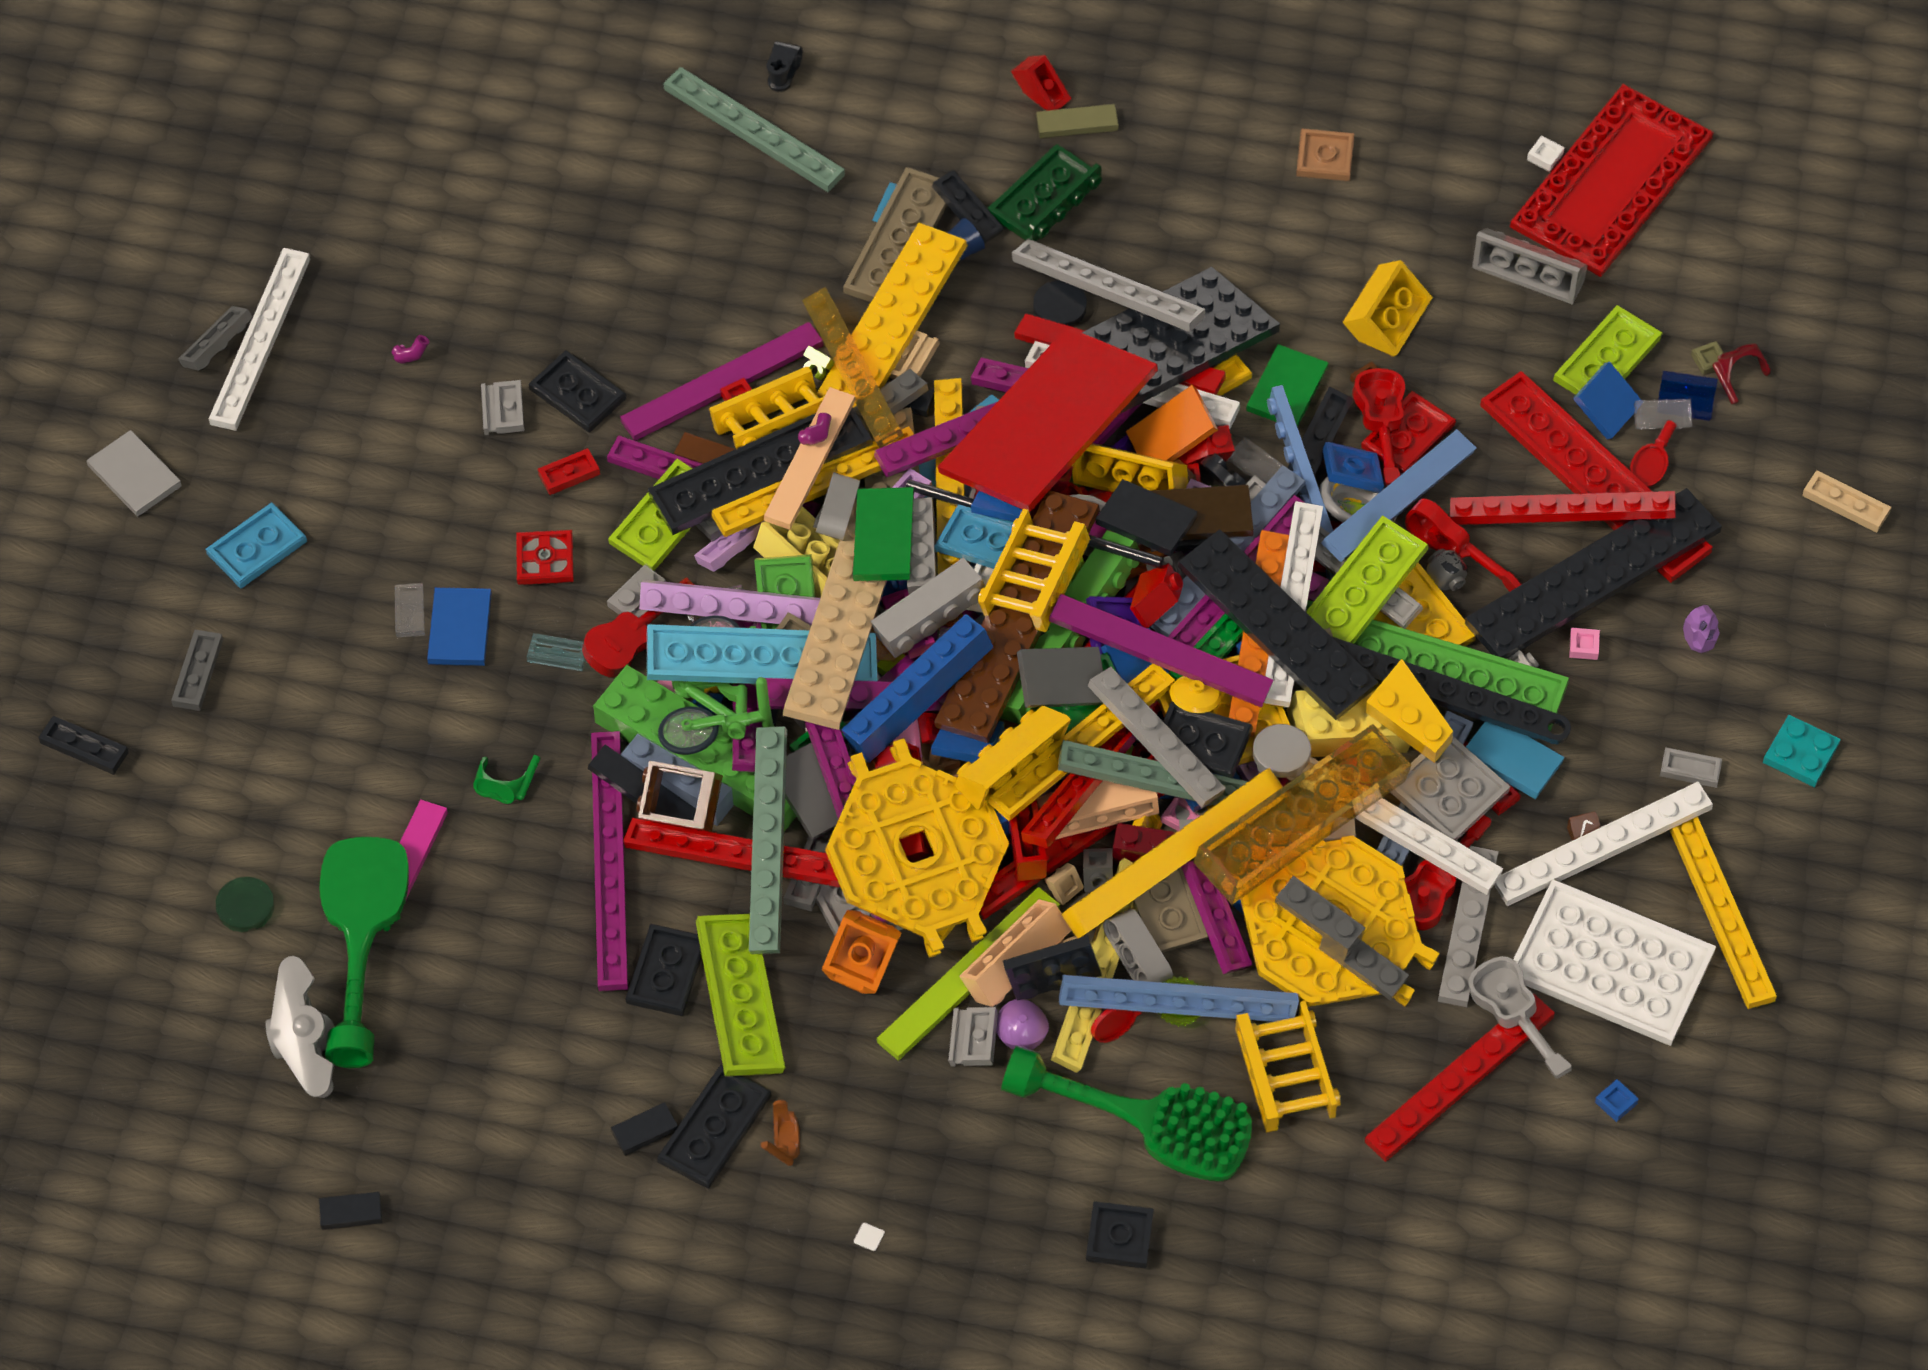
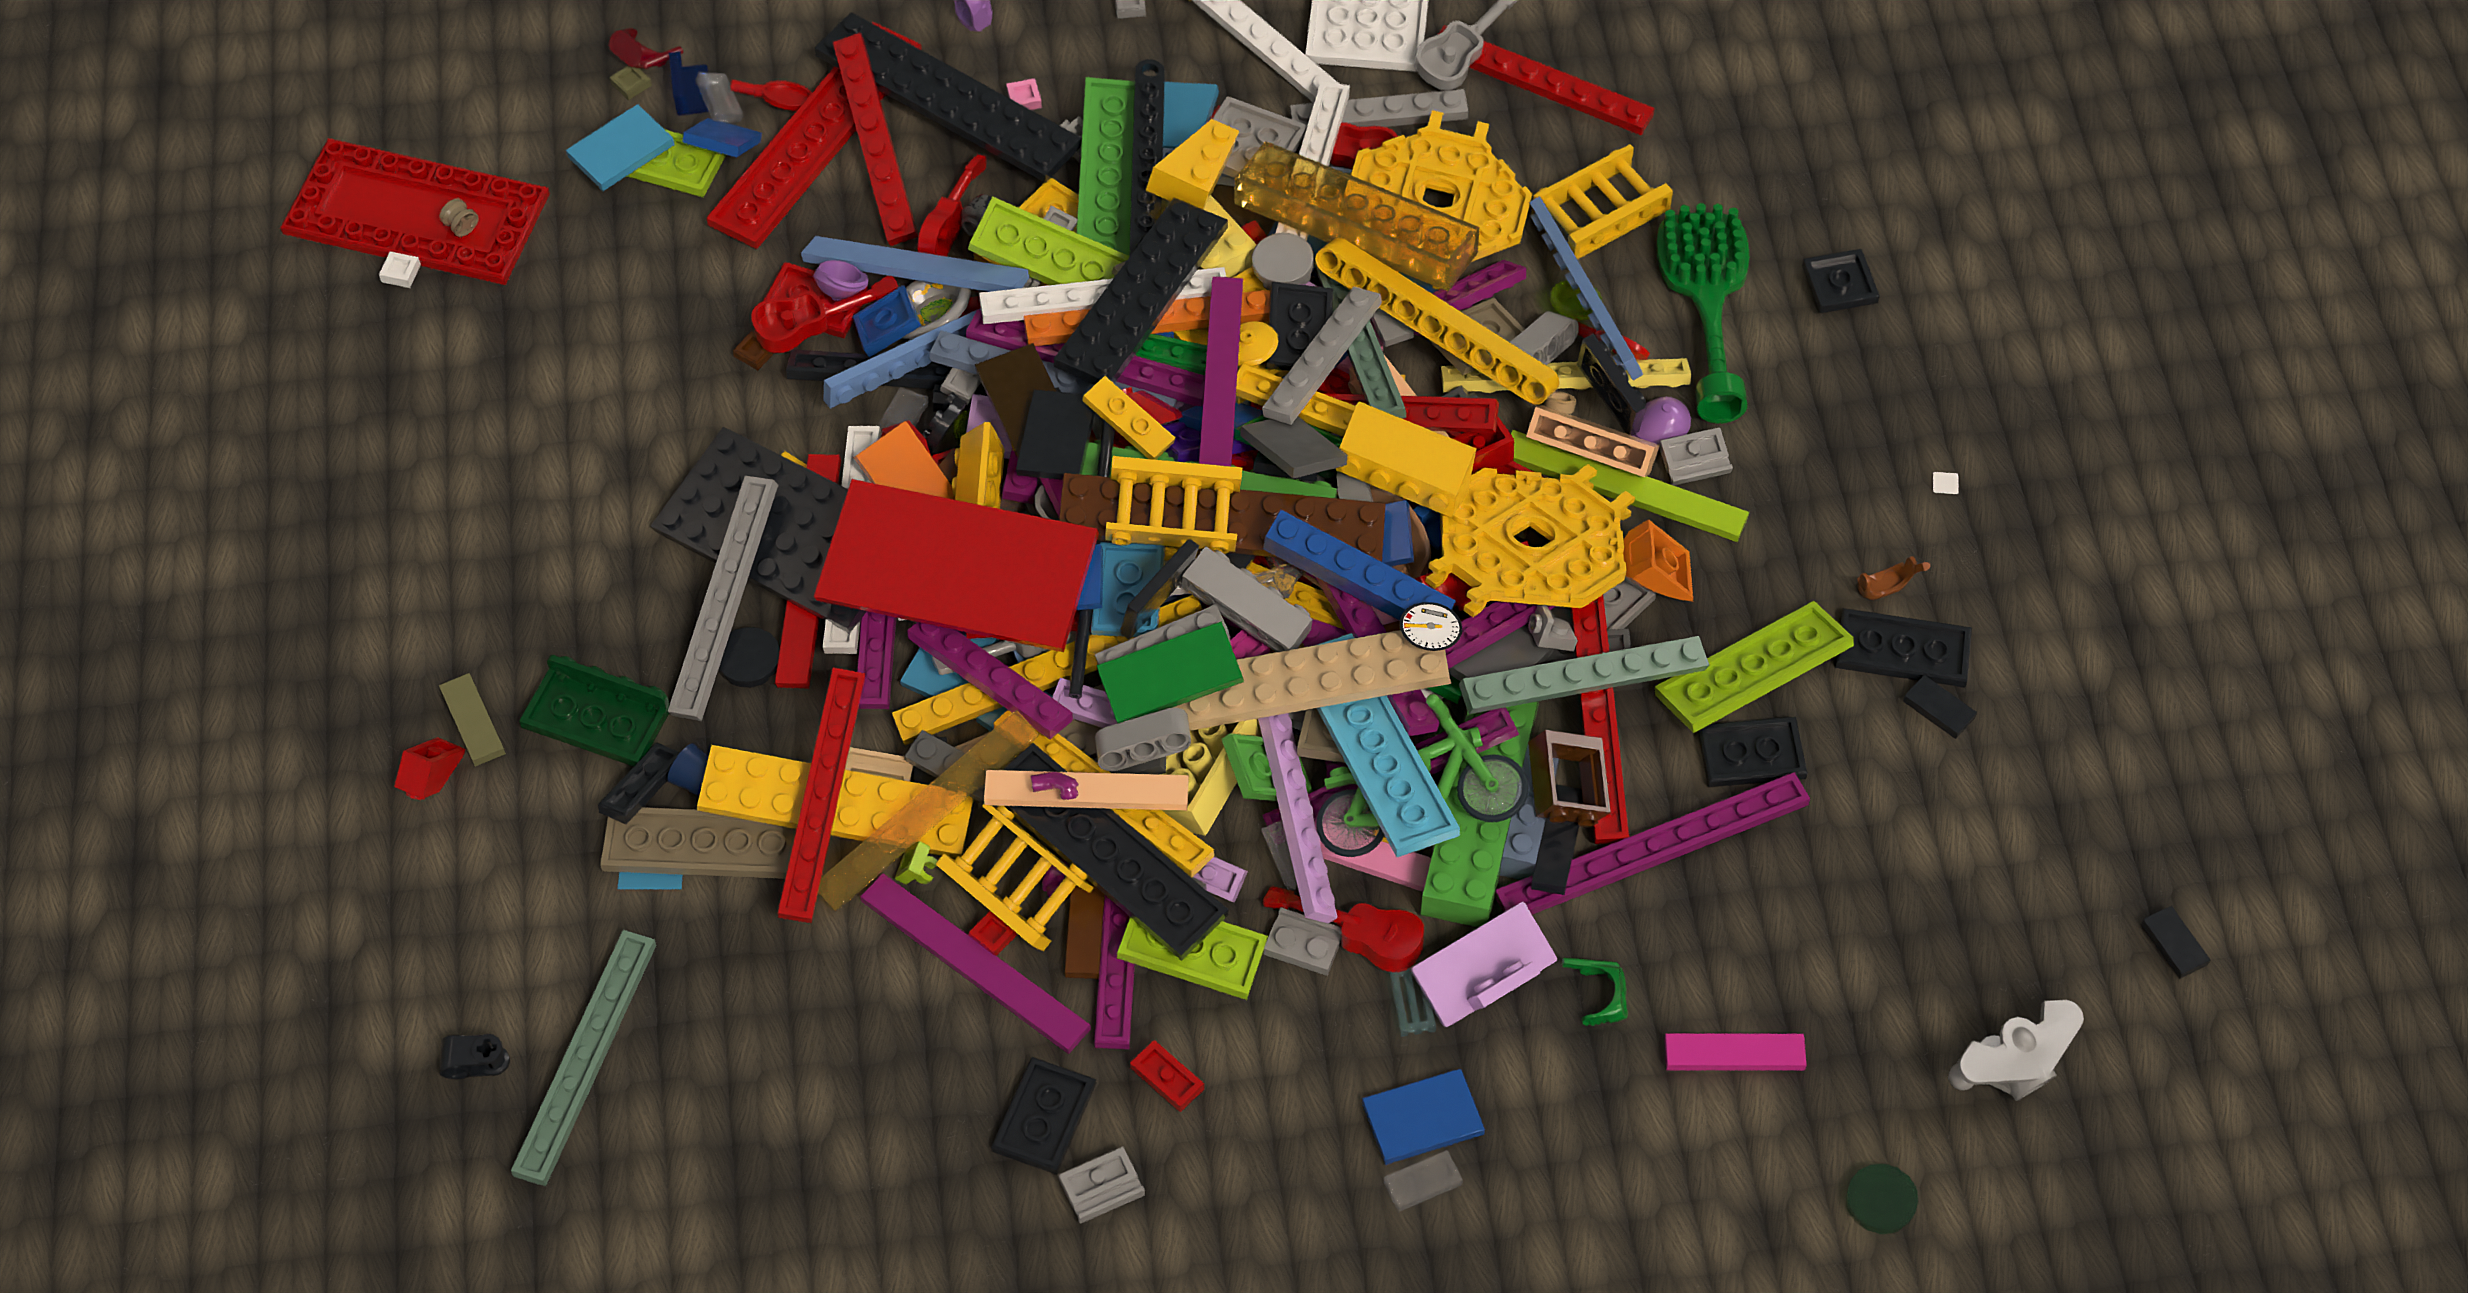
camera: 110 degrees left, 0 degrees up
green piece [320,837,409,1068] -> none
red piece [516,530,574,585] -> none
dark red brick [1113,823,1175,866] -> none
green tile [1246,344,1329,428] -> none
dark grey bracket [1275,876,1409,1001] -> none
medium nougat tile [1296,129,1354,181] -> none
yellow slope [1342,260,1433,356] -> none
light grey slope [1472,228,1587,304] -> none
reddish brown slope [1567,811,1601,841] -> none
none -> dark tan wheel [439,198,479,237]
none -> dark azure tile [566,104,675,191]
none -> red plate [778,667,866,924]
none -> medium lavender hat [813,260,868,301]
none -> yellow plate [1082,376,1175,460]
none -> black tile [1120,539,1199,640]
none -> white sticker [1400,602,1462,651]
none -> lavender bracket [1411,902,1557,1027]
none -> light grey bracket [1528,605,1578,651]

